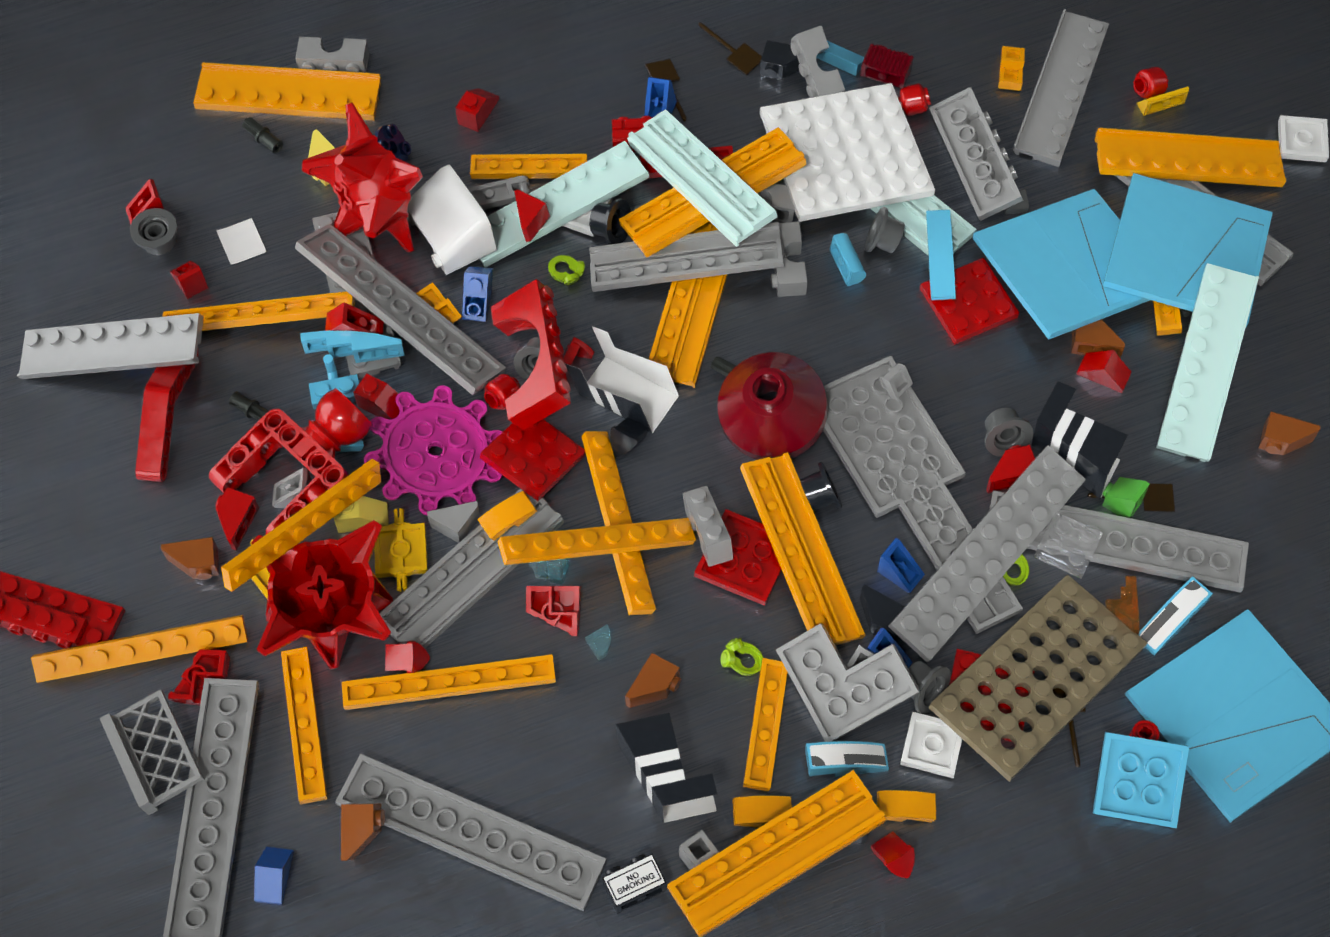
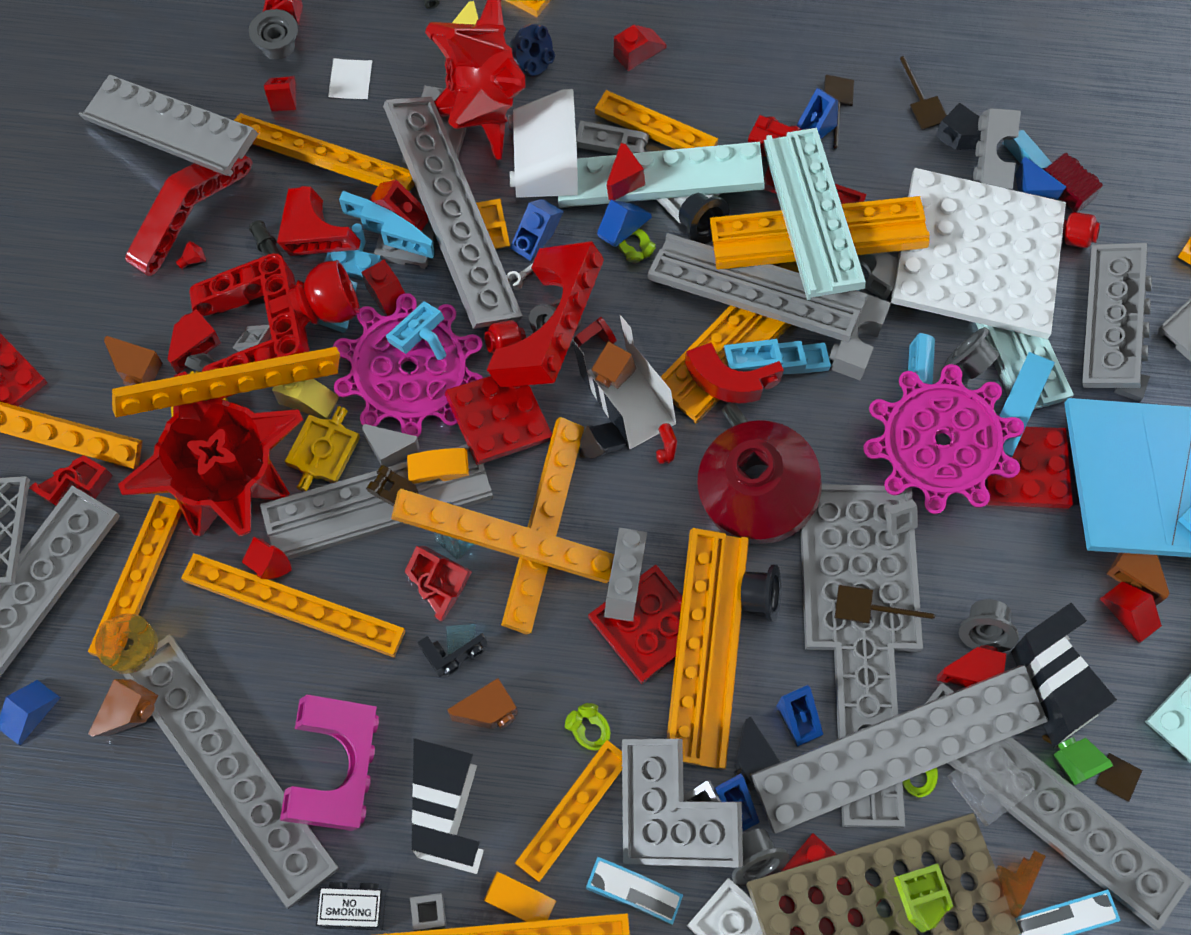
camera: 25 degrees right, 5 degrees up
none -> clear yellow plate [95,614,158,674]
none -> red rock [176,241,206,269]
none -> dark grey tile [185,353,217,372]
none -> red arch [277,186,361,256]
none -> dark pink arch [280,694,379,831]
none -> dark brown plate [366,465,419,506]
none -> medium azure plate [386,301,446,360]
none -> black bracket [418,633,488,677]
none -> white hand [506,263,533,290]
none -> dark orange slope [591,341,636,389]
none -> blue slope [597,199,652,247]
none -> red arm [656,423,677,464]
none -> red arch [685,342,784,403]
none -> medium azure slope [724,339,831,374]
none -> dark brown piece [834,585,935,624]
none -> dark pink plate [863,364,1024,514]
none -> lime slope [894,864,953,933]
none -> blue slope [1015,156,1066,201]

